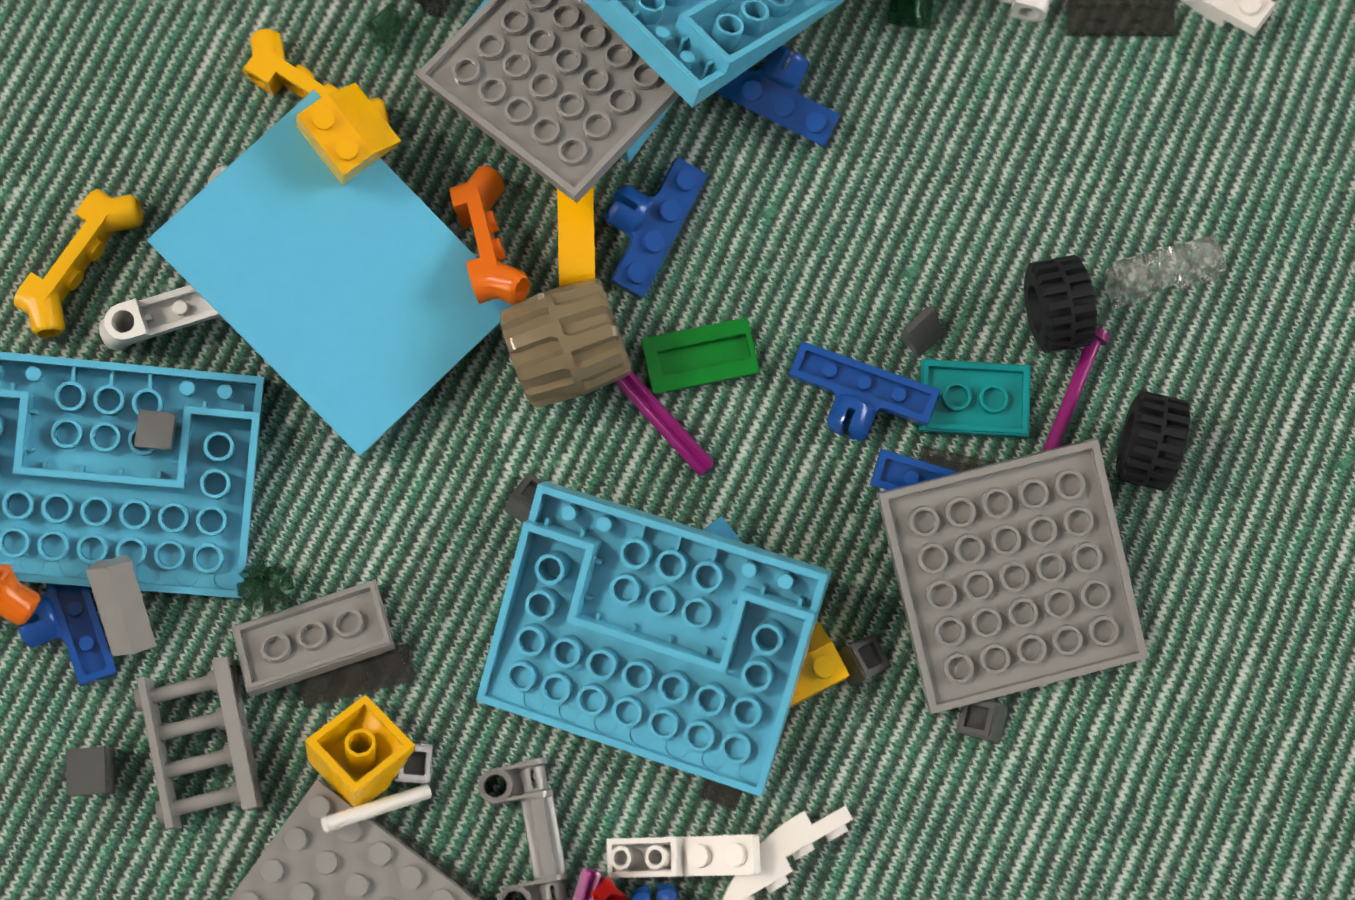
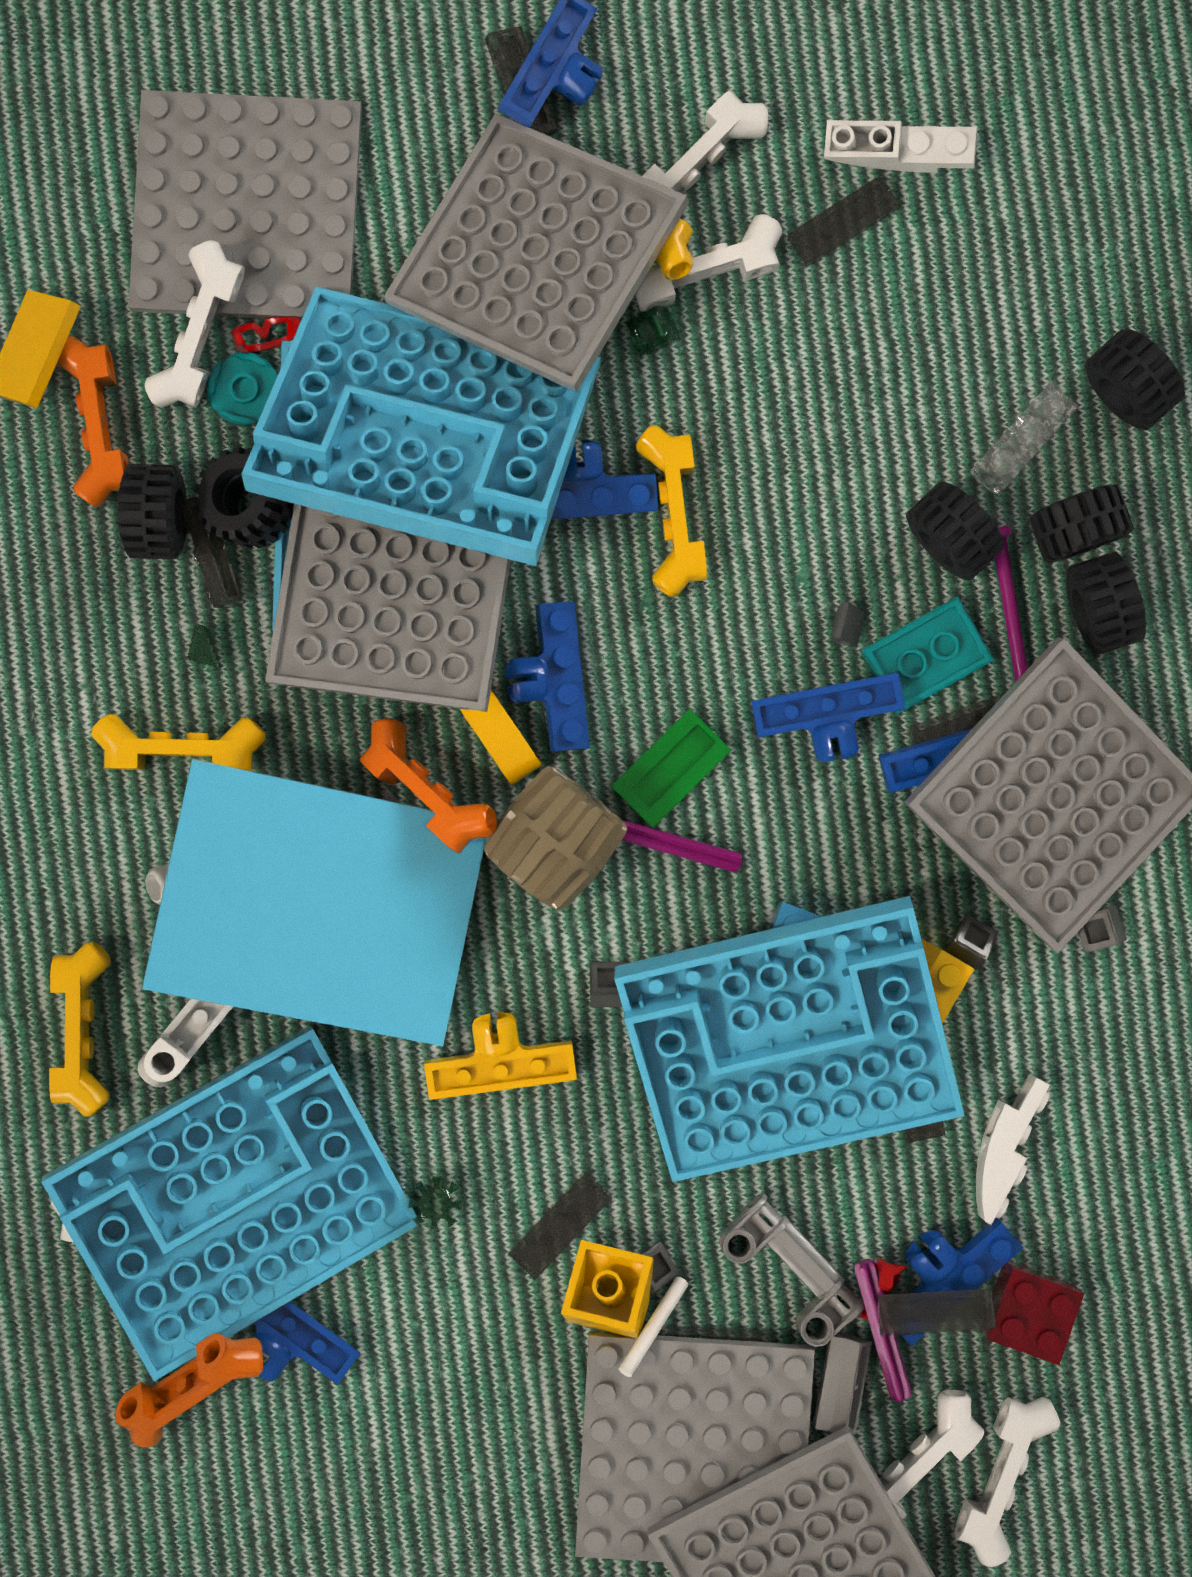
camera: 30 degrees left, 10 degrees up
dark grey panel [65,746,116,796] -> none
light grey piece [86,554,157,656] -> none
dark grey slope [134,409,178,451] -> none
light grey fence [134,656,265,830] -> none
light grey tile [232,579,396,698] -> none
yellow slope [296,82,401,185] -> none
white slope [607,835,761,878] -> none
none -> yellow plate [424,1012,577,1100]
none -> yellow plate [636,425,707,597]
none -> black tyre [1029,485,1134,562]
none -> black tyre [1085,328,1185,430]

